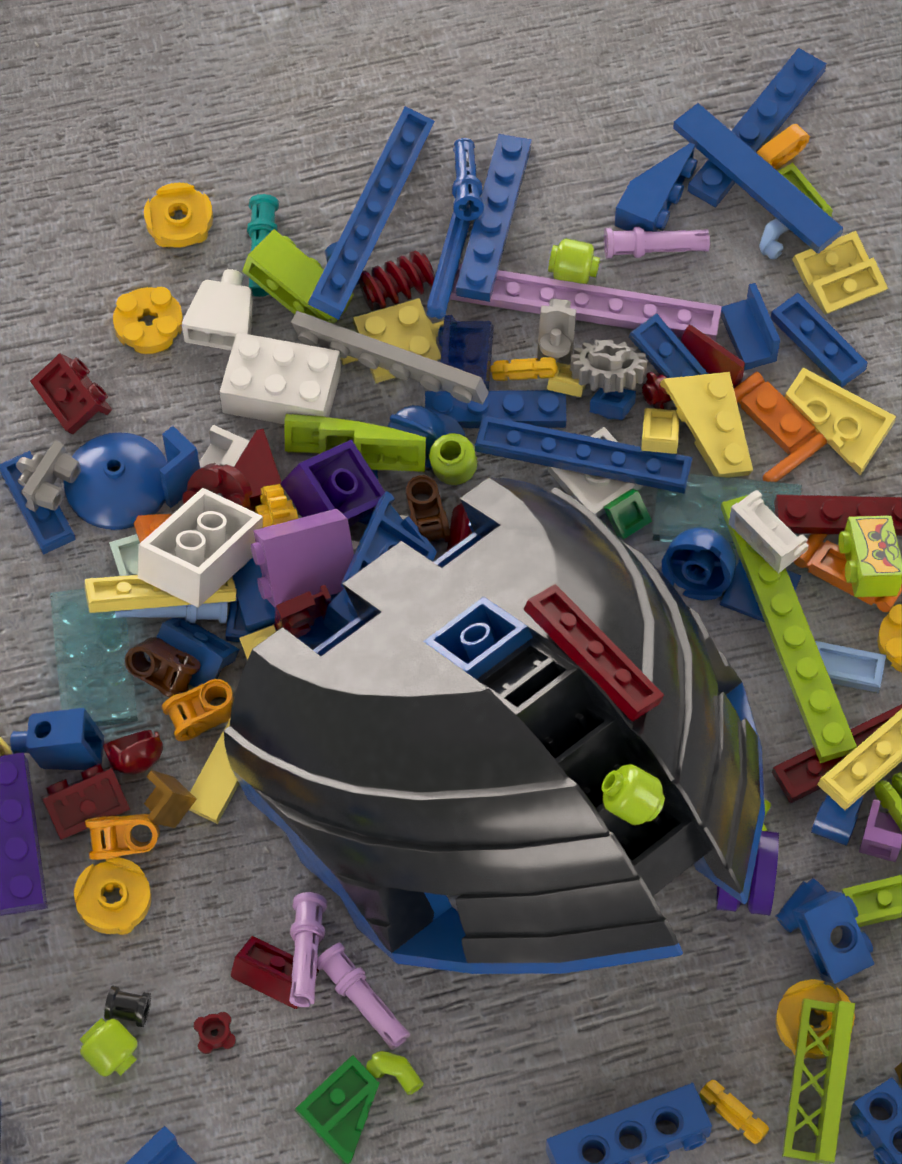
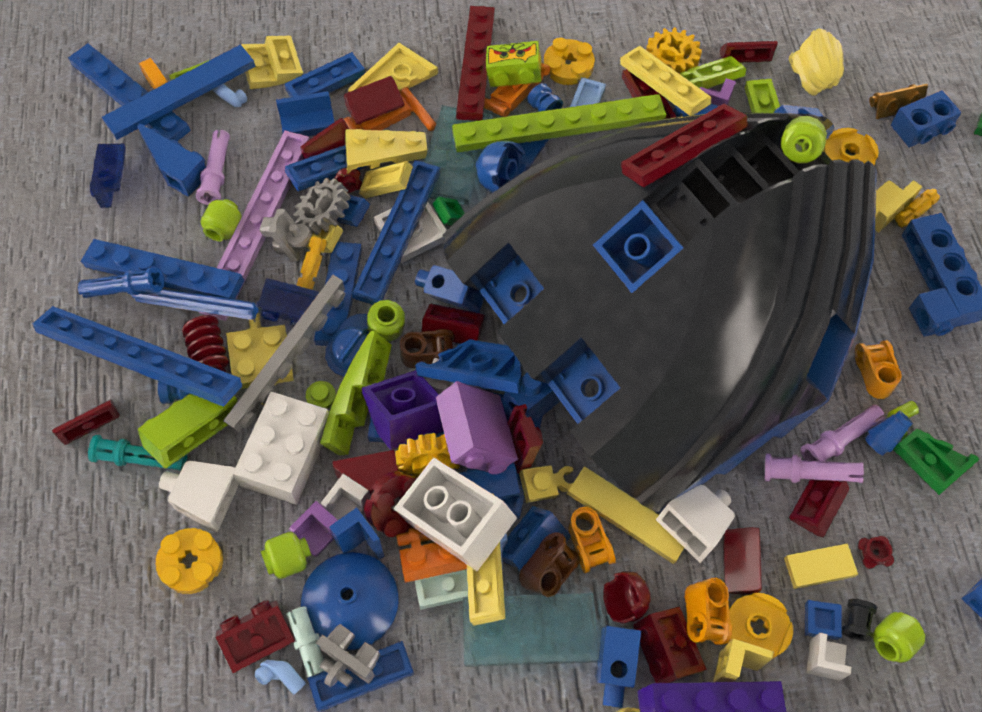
camera: 85 degrees left, 0 degrees up
yellow plate [144,182,213,247] -> none
pearl gold panel [144,770,197,828] -> none
white hinge [729,490,809,573] -> none
lime fence [782,998,855,1164] -> none
none -> dark red slope [52,399,121,445]
none -> clear blue bracket [90,143,126,208]
none -> light blue arm [255,660,306,695]
none -> lime head [260,531,311,579]
none -> light aqua pin [286,606,324,678]
none -> medium lavender panel [289,501,338,557]
none -> lime plate [305,381,336,409]
none -> dark red slope [344,76,405,125]
none -> blue wheel [527,83,563,112]
none -> white torso [656,485,735,563]
none -> light yellow panel [713,639,774,682]
none -> dark red slope [723,527,762,595]
none -> light yellow tile [784,543,858,589]
none -> blue plate [805,600,842,640]
none -> white panel [806,633,852,681]
none -> light orange piece [854,340,902,399]
none -> blue cone [865,411,913,456]
none -> light yellow panel [875,180,922,233]
none -> blue brick [909,287,961,337]

